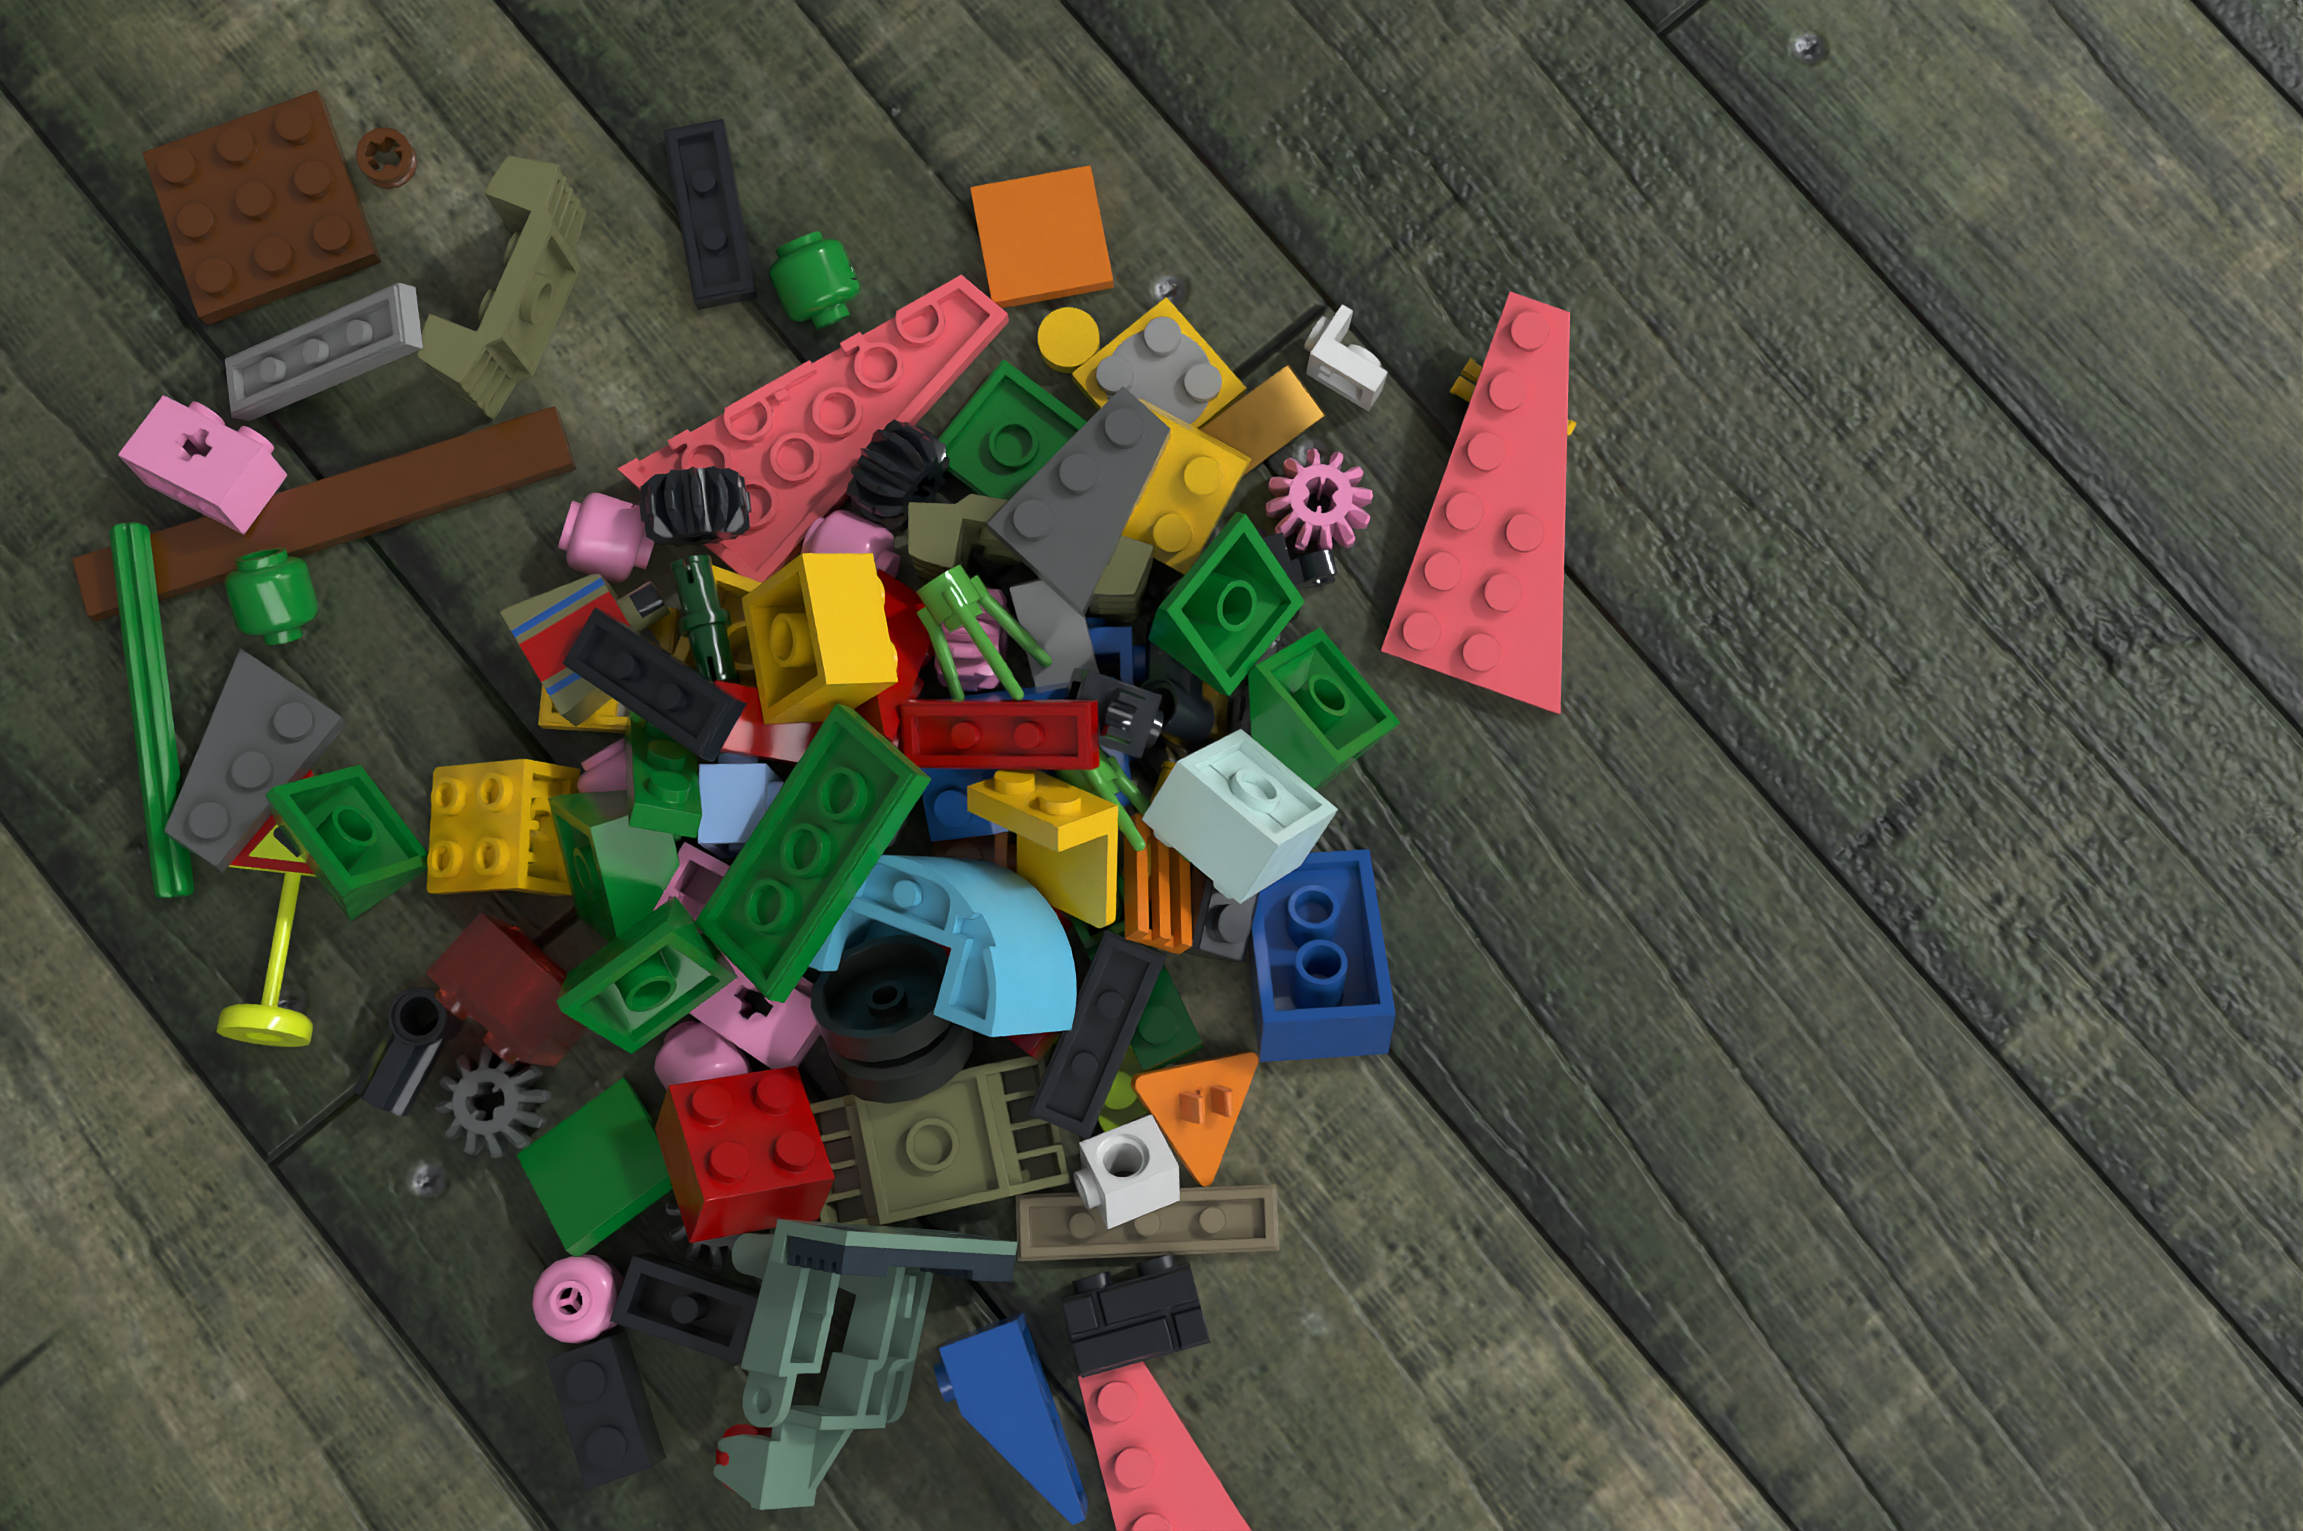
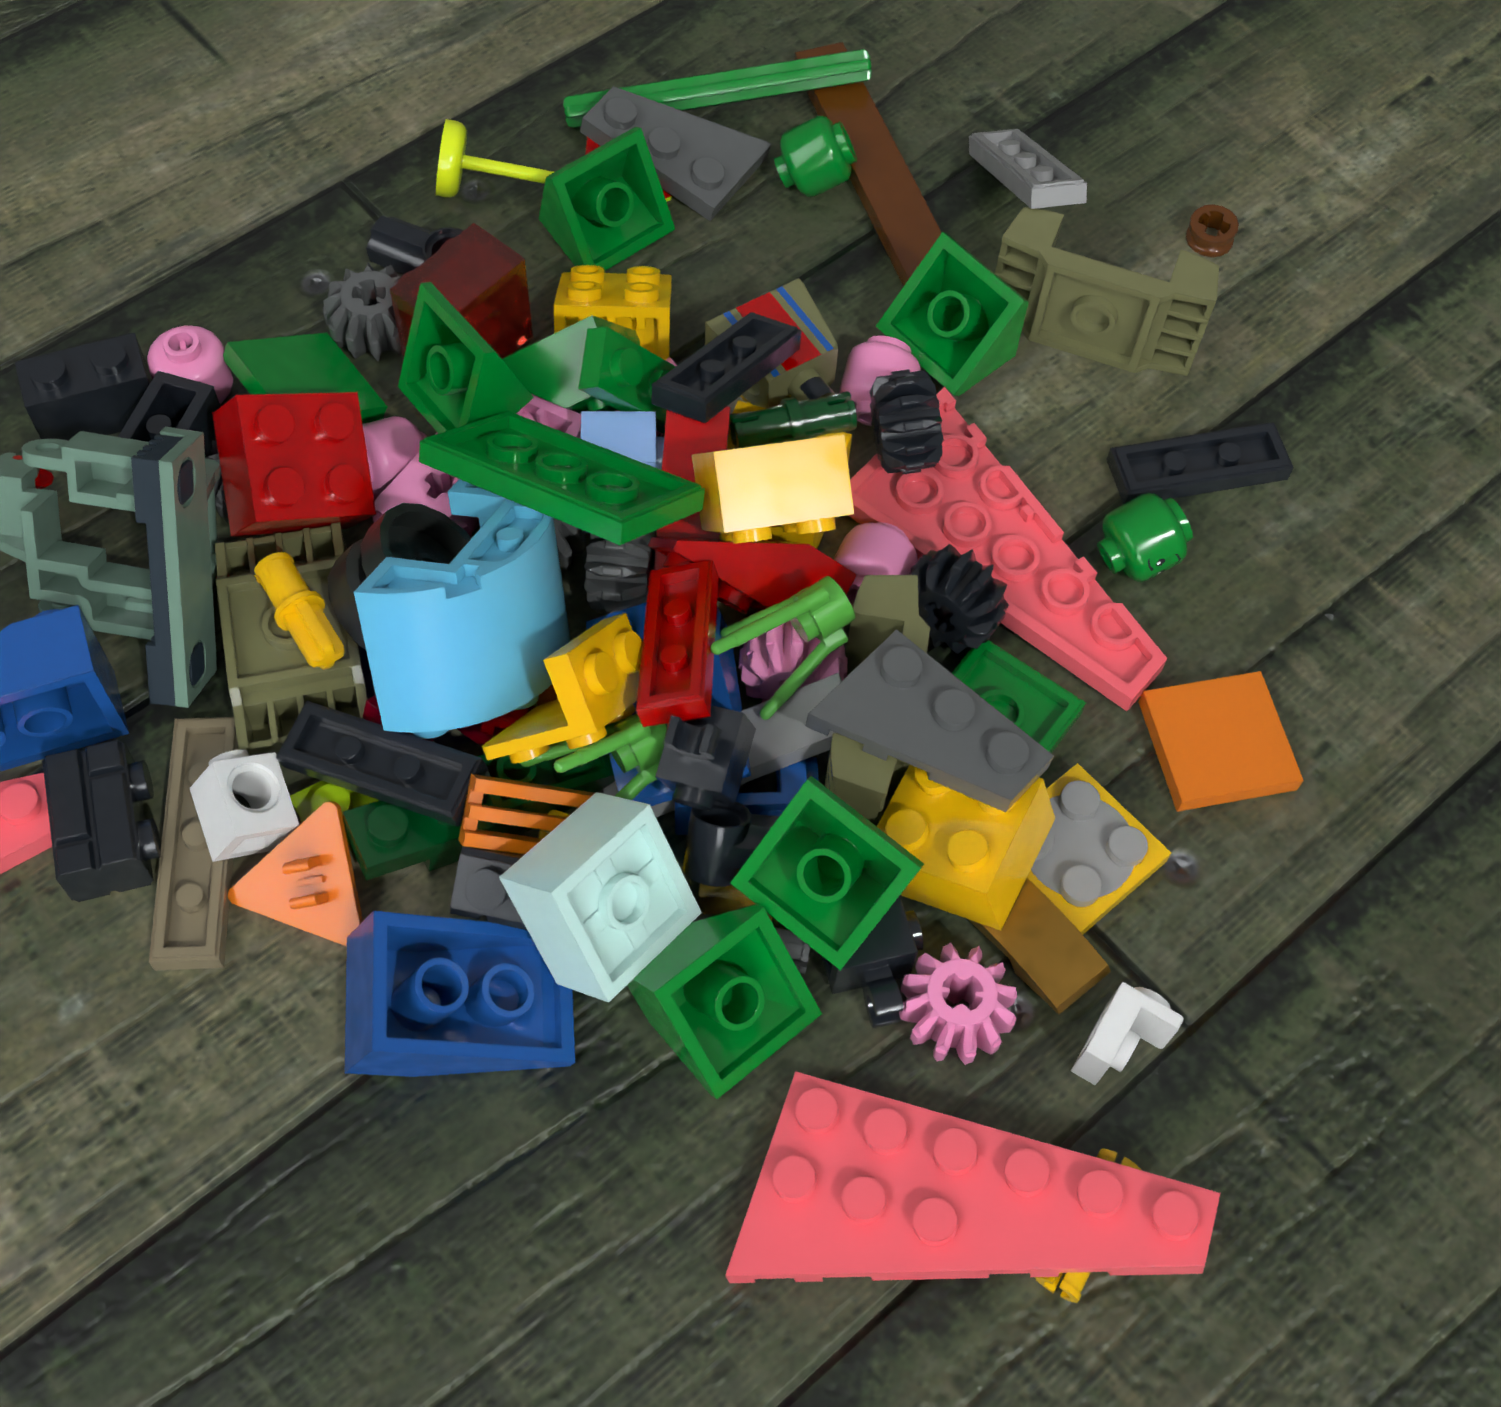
camera: 85 degrees right, 20 degrees down
bright pink brick [118,395,287,535] -> none
reddish brown plate [142,90,382,325] -> none
yellow tile [1038,307,1100,374] -> none
none -> yellow axle [254,552,345,670]
none -> green slope [875,232,1029,396]

